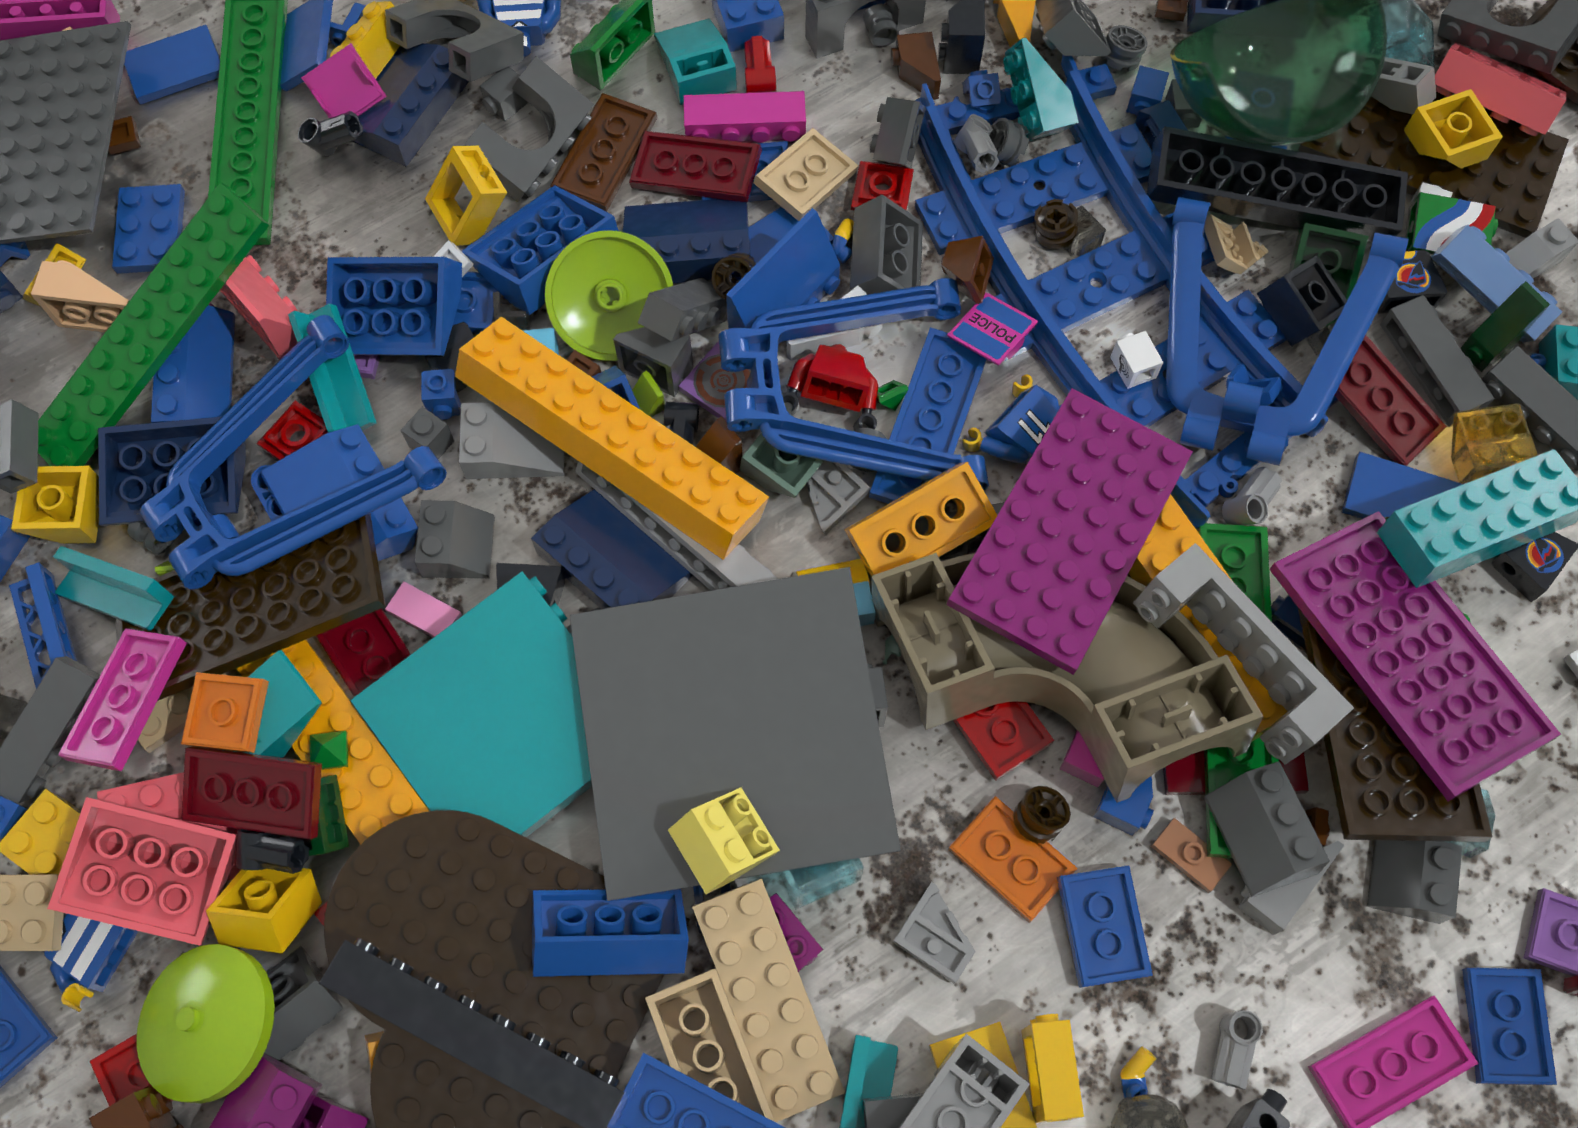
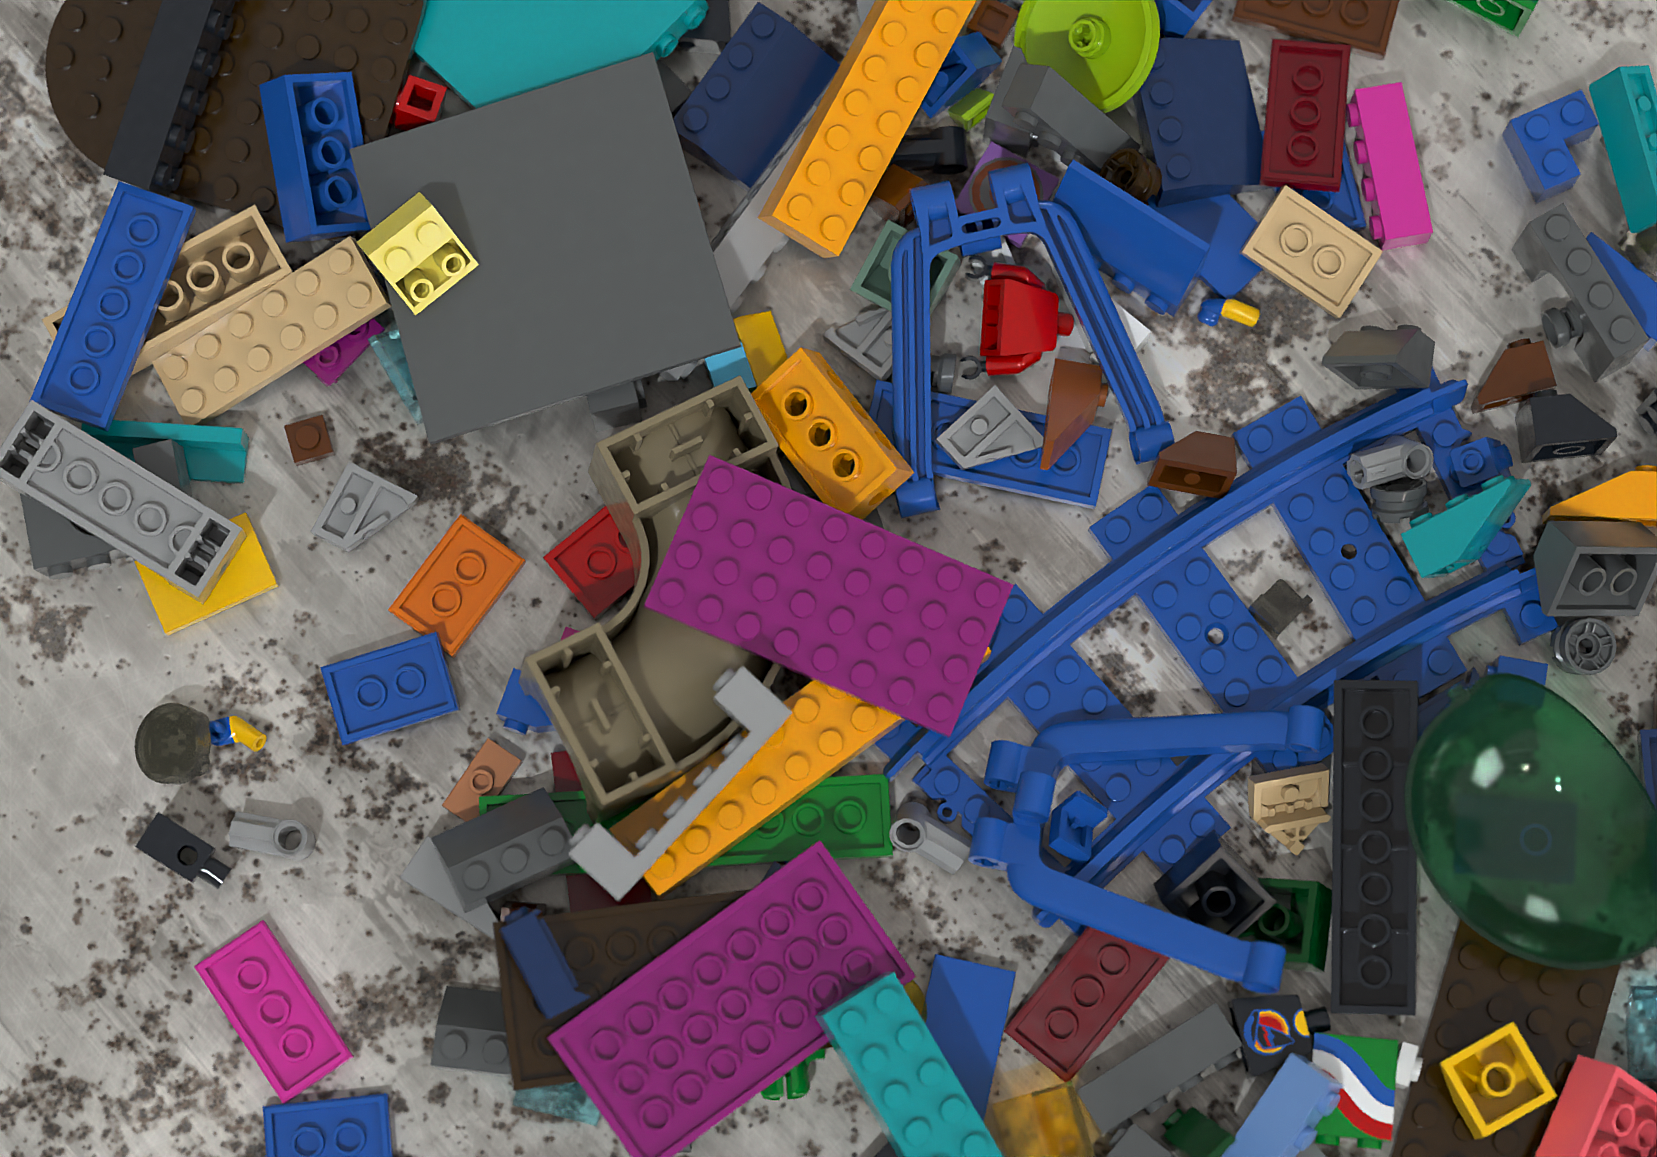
camera: 85 degrees right, 10 degrees up
teal slope [654,18,737,105] -> none
red piece [744,36,777,93] -> none
dark grey slope [850,195,923,295] -> none
red piece [851,161,914,211] -> none
green slope [876,380,909,411] -> none
piece [947,292,1038,366] -> none
blue torso [962,374,1060,464] -> none
dark brown wheel [1013,786,1071,844] -> none
yellow window [1021,1014,1084,1123] -> none
dark brown wheel [1034,199,1078,249] -> none
white brick [1110,331,1163,389] -> none
light grey slope [1336,51,1436,114] -> none
none -> reddish brown plate [284,415,335,466]
none -> red brick [395,75,447,131]
none -> dark blue window [498,906,591,1019]
none -> light grey wing [935,385,1043,470]
none -> dark orange slope [1040,358,1108,470]

